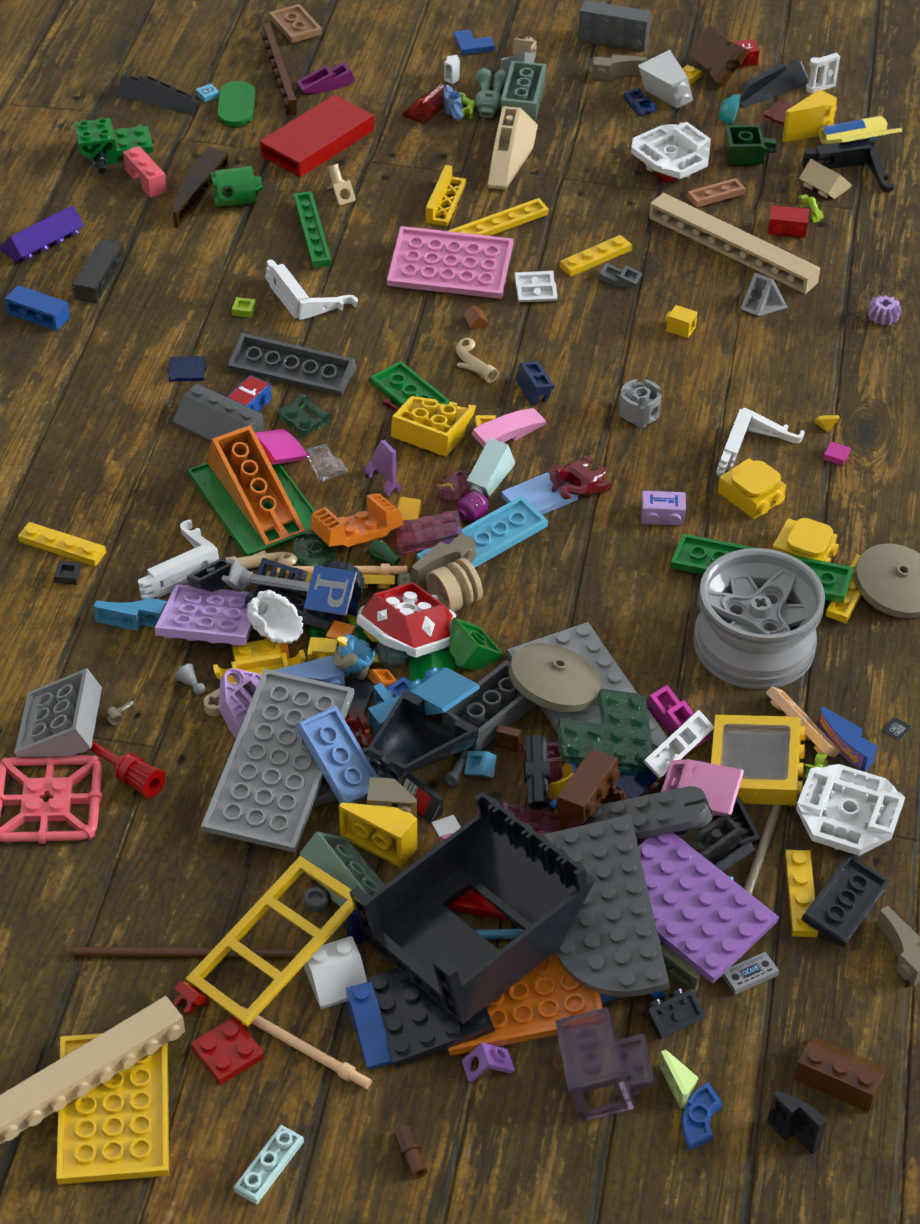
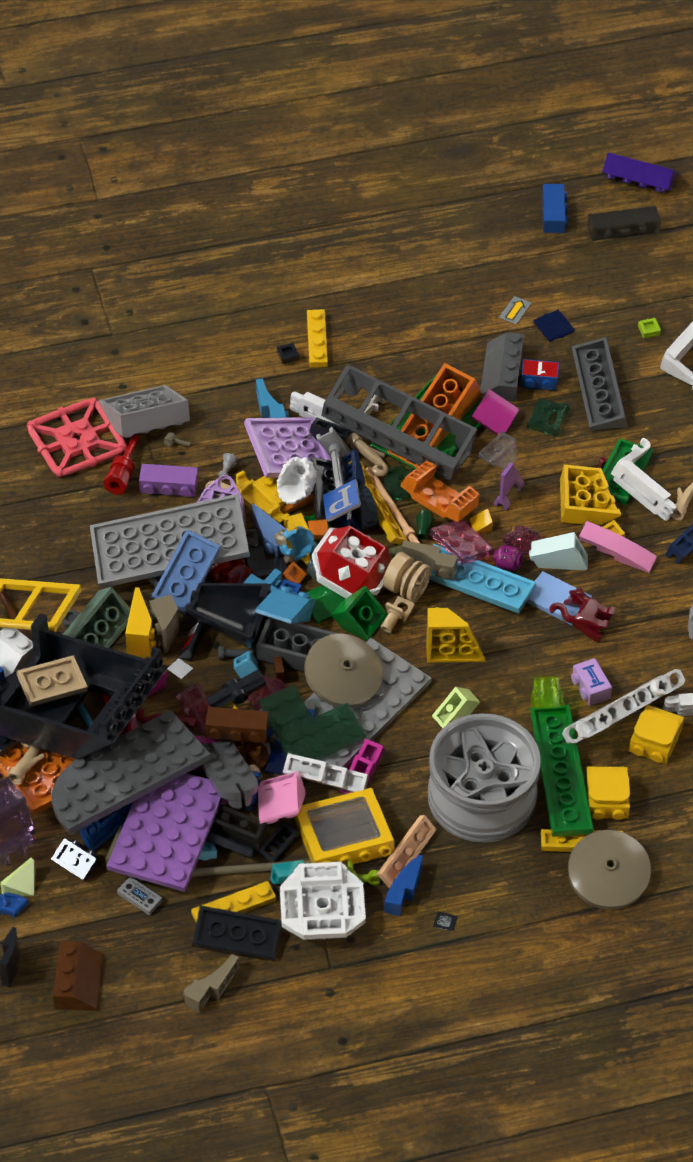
camera: 65 degrees right, 5 degrees up
none -> tan plant [7,743,45,785]
none -> tan plate [17,655,87,707]
none -> medium lavender brick [139,464,198,497]
none -> teal brick [270,860,304,884]
none -> dark grey window [321,364,477,481]
none -> tan bracket [380,596,415,633]
none -> yellow wedge [426,607,485,663]
none -> yellowish green slope [432,687,480,728]
none -> light grey sticker [499,296,531,324]
none -> clear neon green piece [530,676,565,708]
none -> white piece [562,669,685,744]
none -> white hinge [611,438,676,521]

